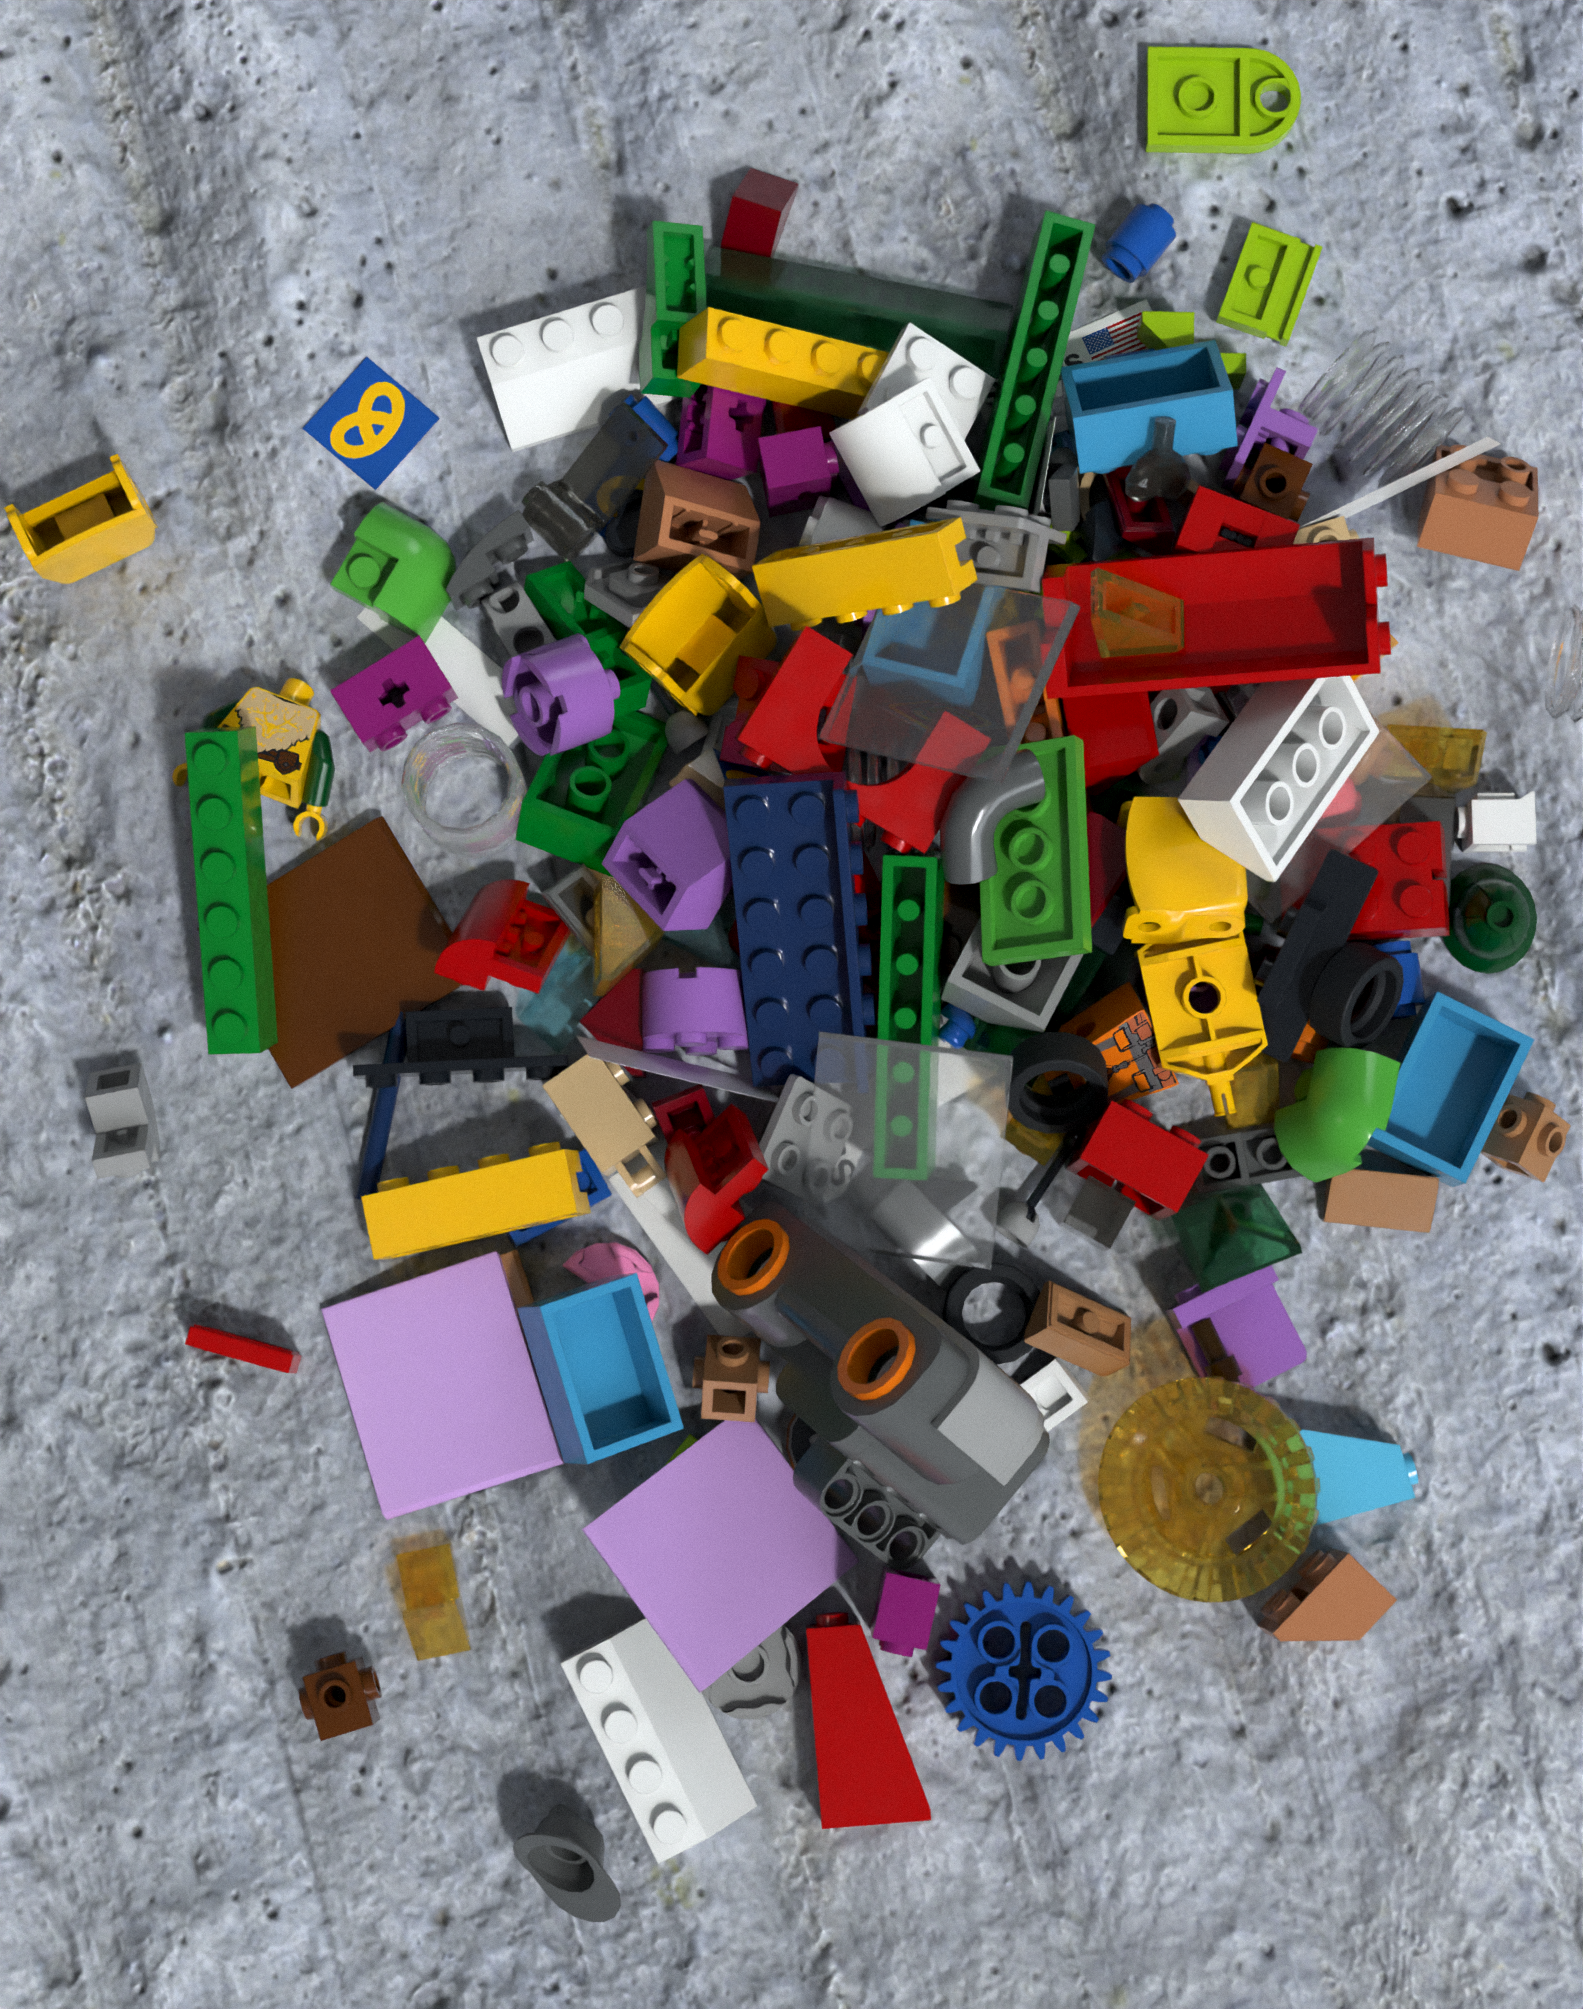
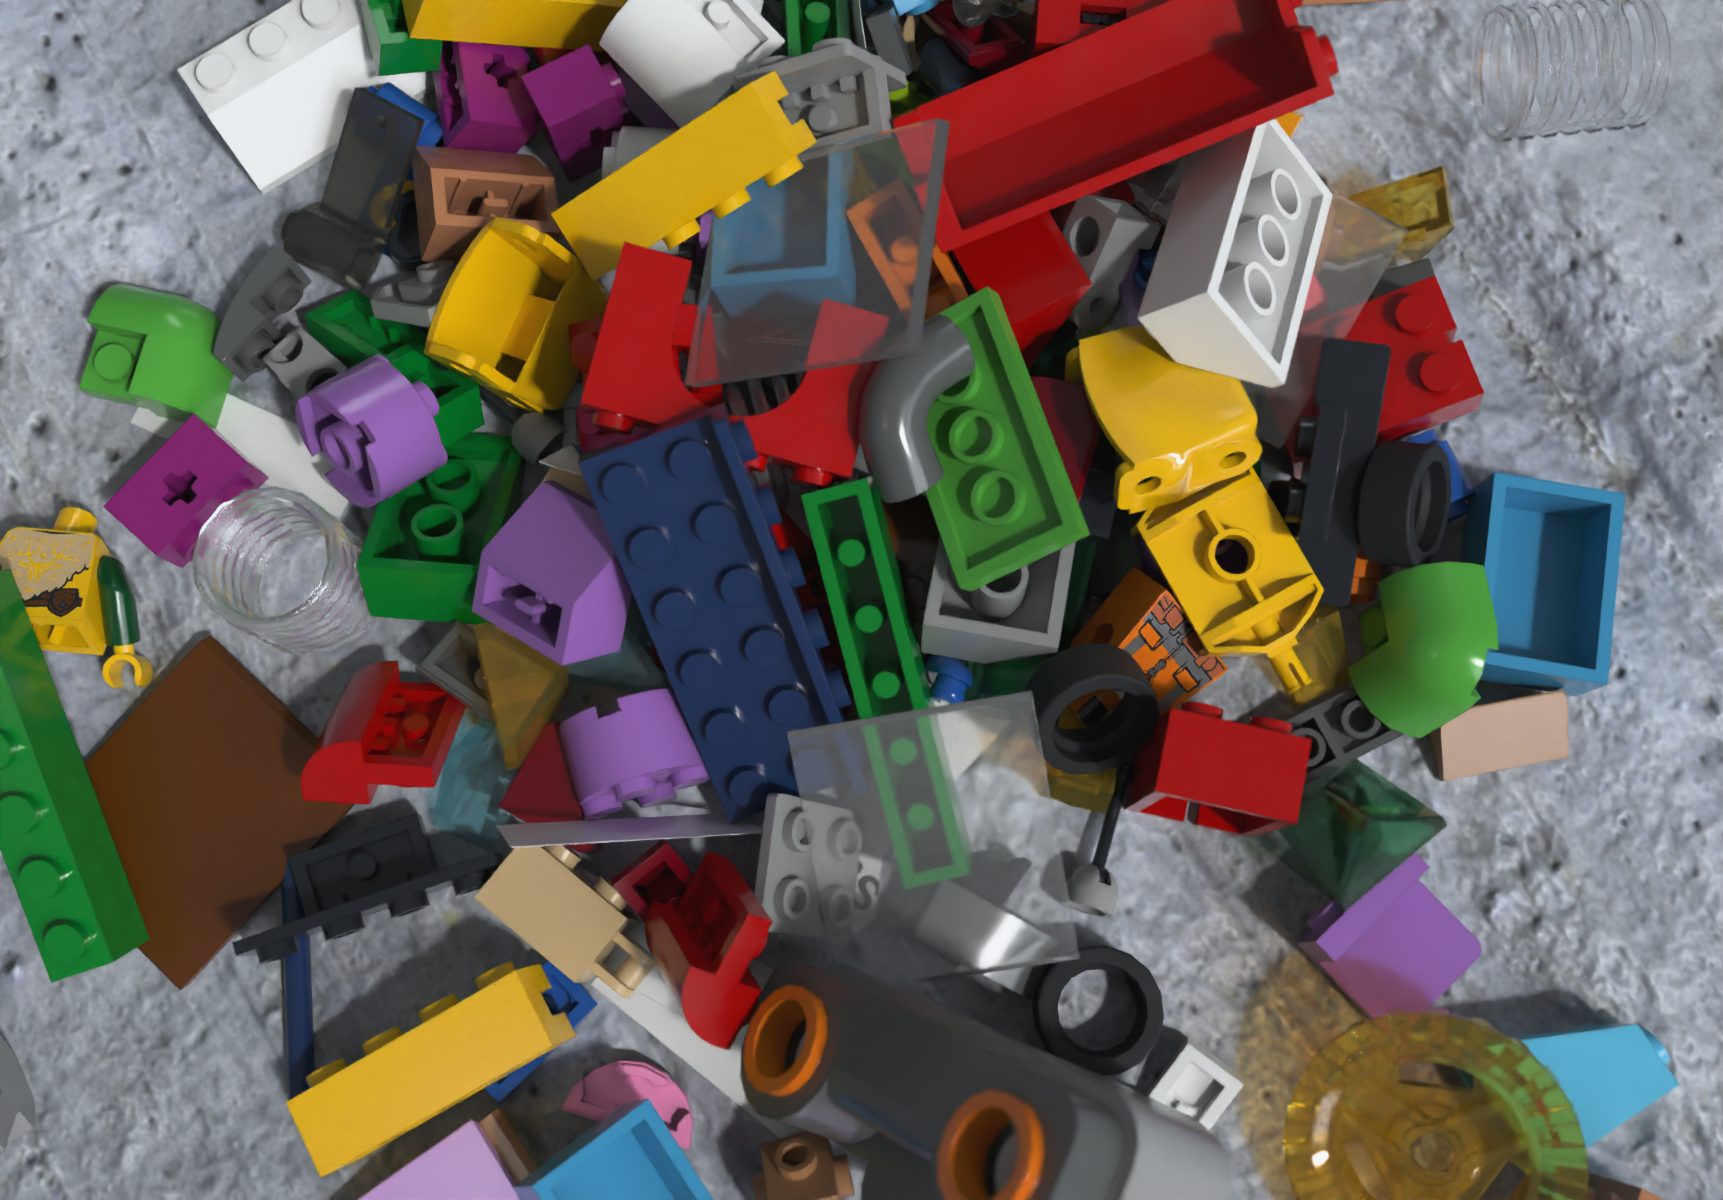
camera: 15 degrees left, 5 degrees down
blue sticker [302,357,440,490] -> none
medium nougat slope [1024,1280,1131,1376] -> none
clear smoke panel [1059,1175,1136,1252] -> none
clear yellow slope [1091,568,1184,658] -> none
dark brown bar [1191,1317,1257,1424] -> none
dark green hat [1442,864,1537,974] -> none
white window [1454,791,1537,853] -> none
medium nougat brick [1480,1092,1571,1183] -> none

